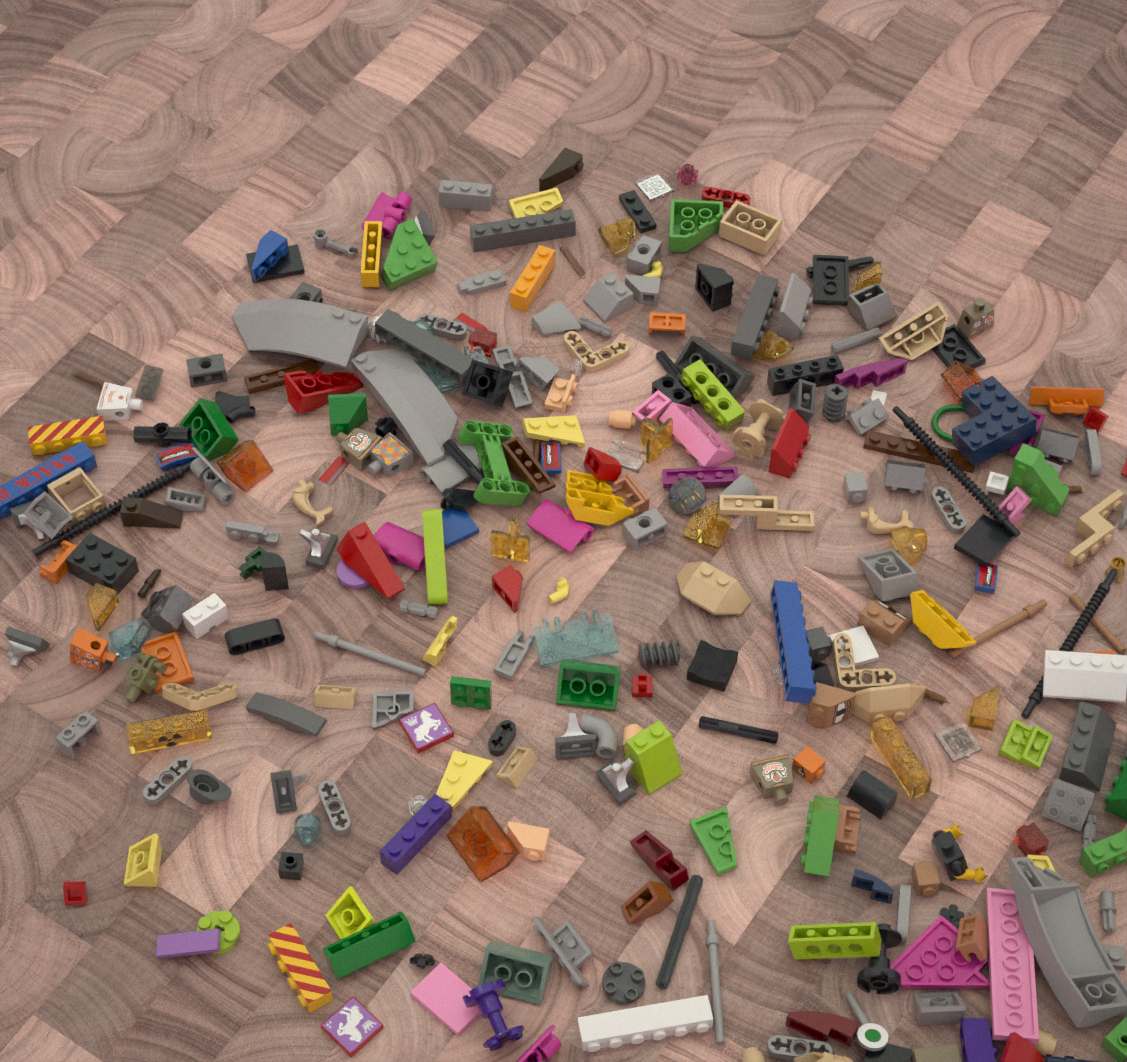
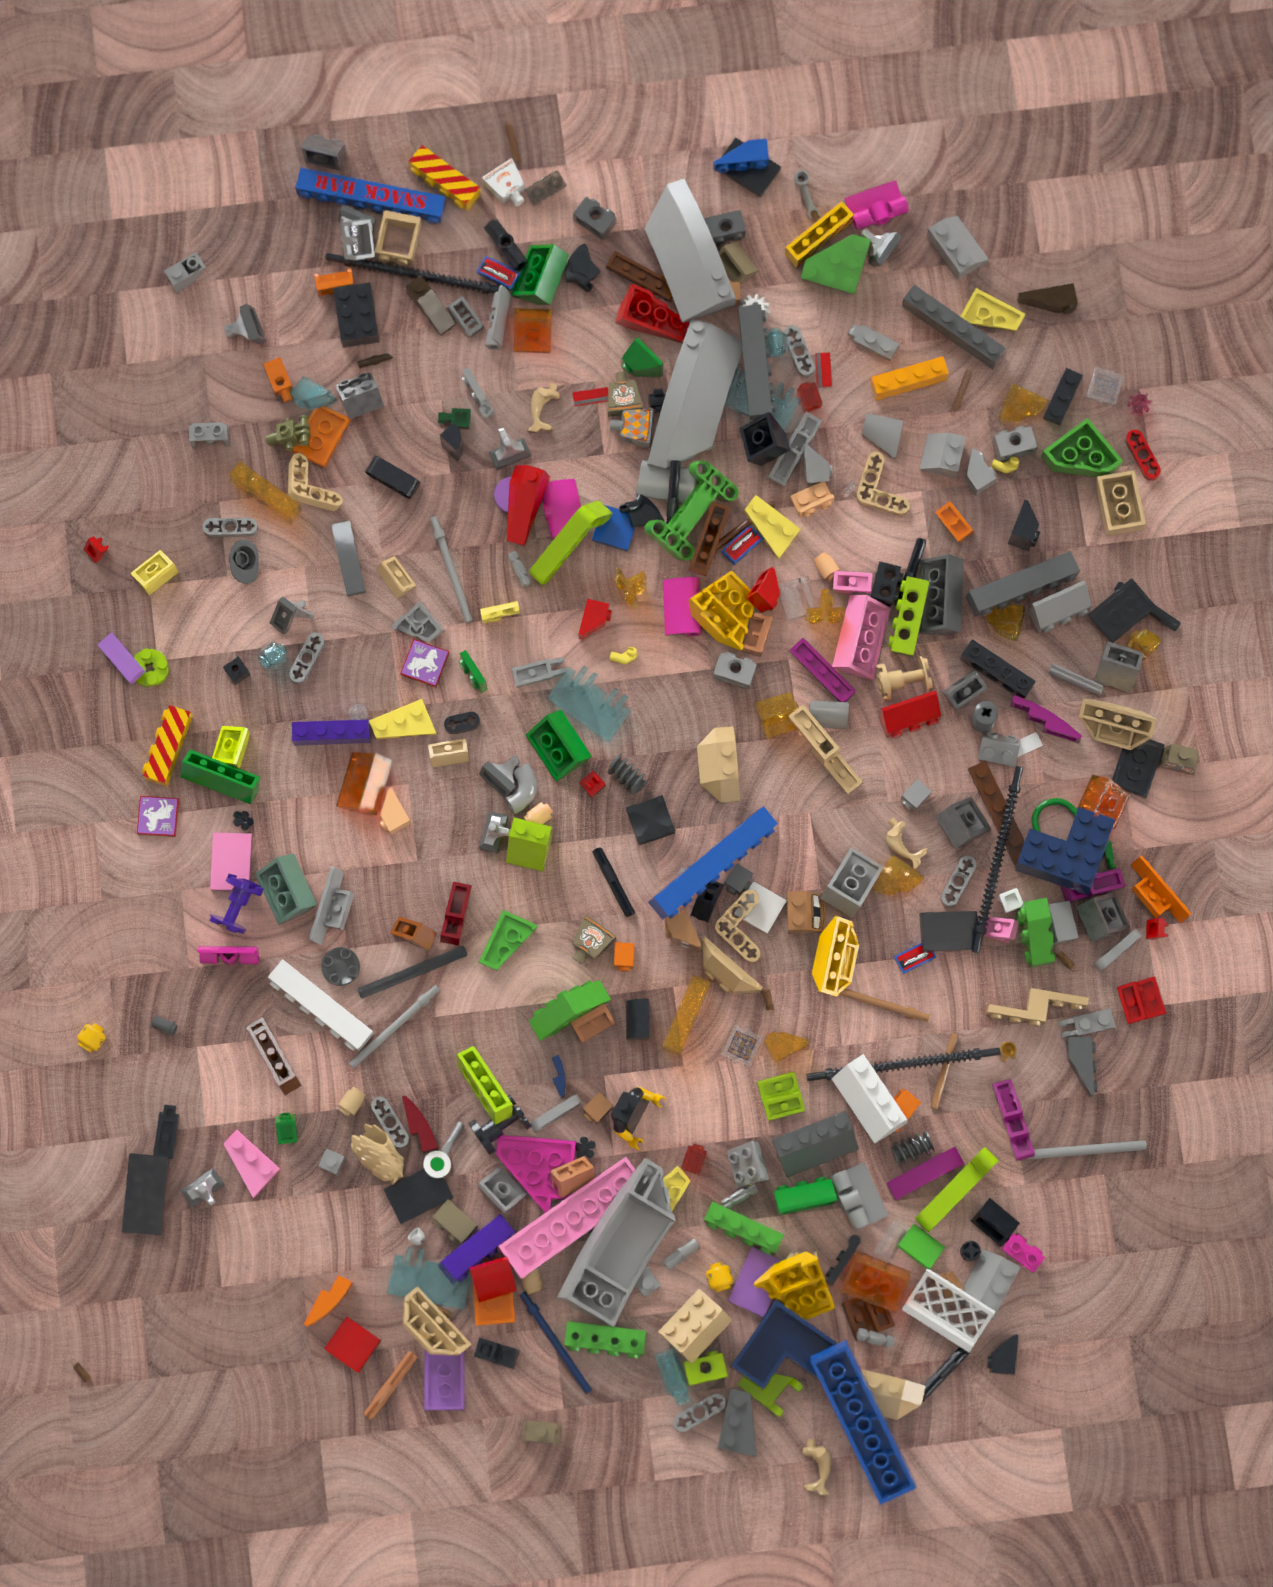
camera: 50 degrees right, 25 degrees up
clear yellow slope [86,583,119,631] -> none
white brick [182,593,229,640] -> none
light grey axle [578,316,612,337] -> none
dark grey dish [669,478,707,515] -> none

